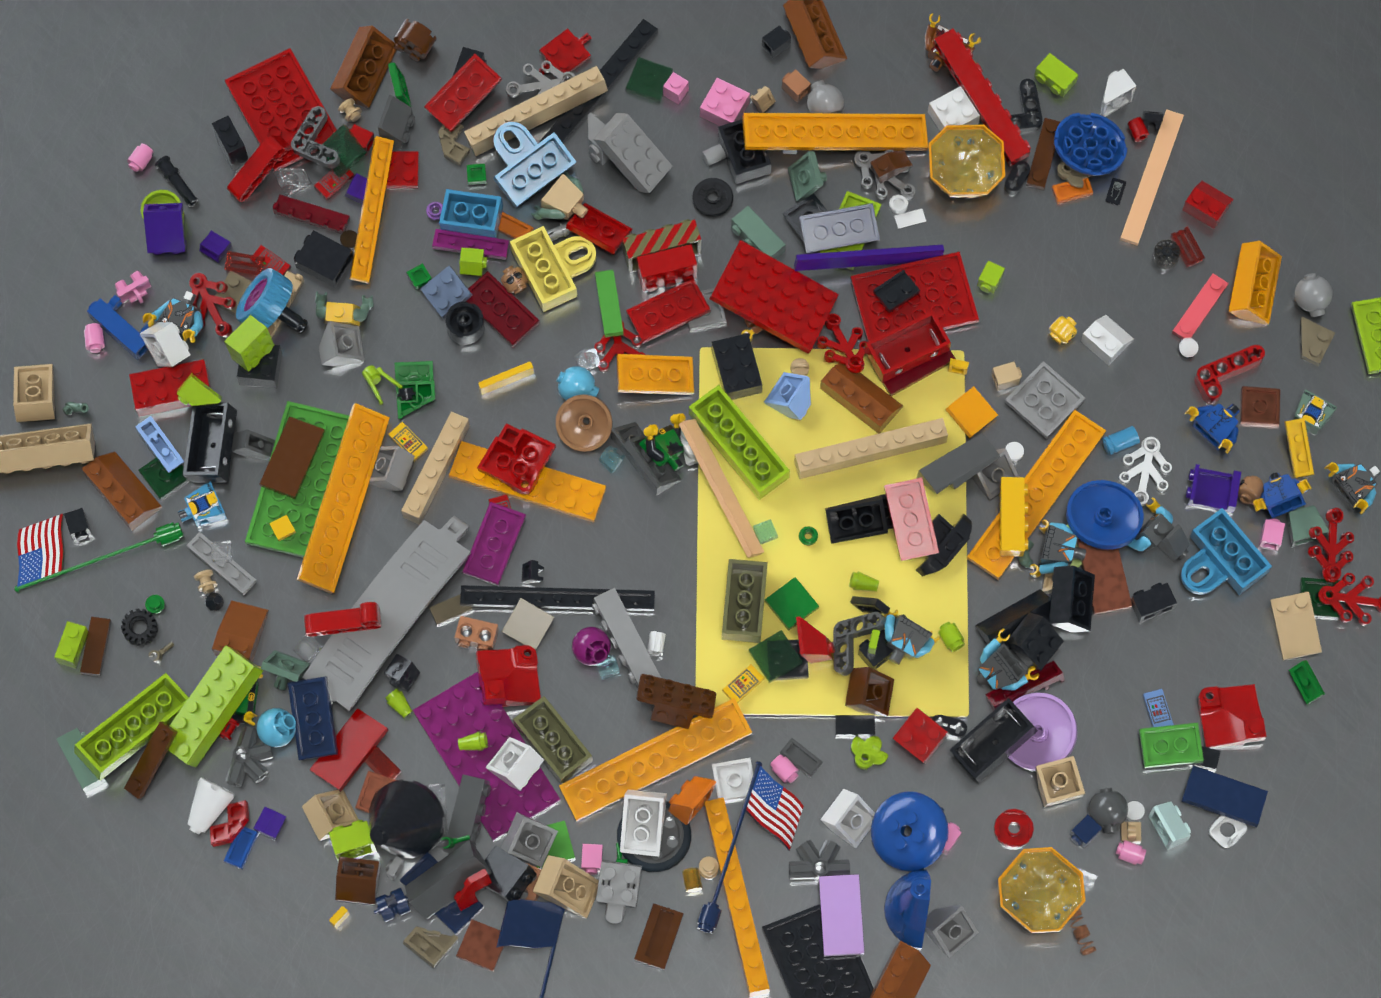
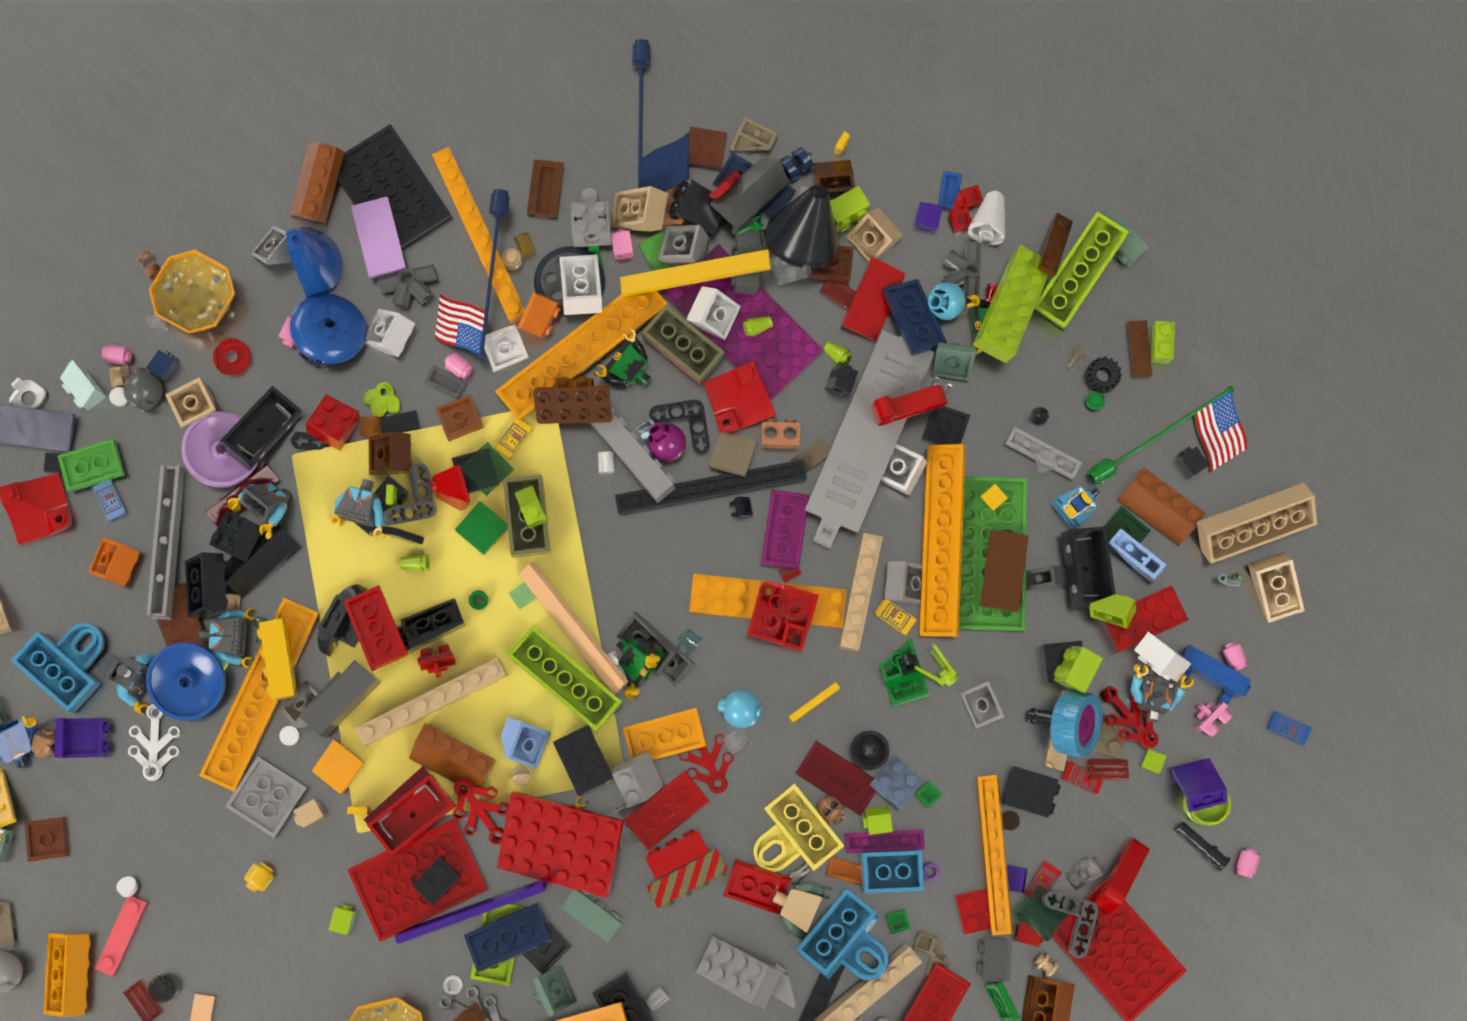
camera: 165 degrees right, 10 degrees up
tan wheel [194,570,217,594] -> none
dark purple piece [199,230,232,263] -> none
black brick [212,115,248,172] -> none
dark orange slope [212,600,269,662] -> none
dark red hinge [273,194,350,234] -> none
torso [315,291,373,326] -> none
medium nougat dish [556,394,613,452] -> none
bright green tile [595,270,624,337] -> none
black wheel [692,178,733,216] -> none
white sticker [894,209,926,229] -> none
lime brick [938,622,965,652] -> none
white slope [1081,315,1134,366] -> none
dark azure piece [1102,426,1140,455] -> none
black brick [1131,583,1177,623] -> none
blue torso [1184,404,1240,454] -> none
red beam [1194,345,1265,405] -> none
bright pink brick [1259,519,1285,551] -> none
none -> orange slope [88,537,140,587]
none -> light grey tile [146,465,185,620]
none -> clear orange tile [360,416,380,437]
none -> red hips [417,644,456,678]
none -> dark orange tile [435,394,484,442]
none -> lime slope [515,485,547,529]
none -> torso [593,328,652,387]
none -> light grey slope [612,751,665,808]
none -> yellow tile [620,249,771,297]
none -> black beam [649,400,710,455]
none -> white brick [880,444,927,496]
none -> black tile [922,406,970,445]
none -> lime tile [1140,749,1167,774]
none -> blue tile [1267,711,1312,745]

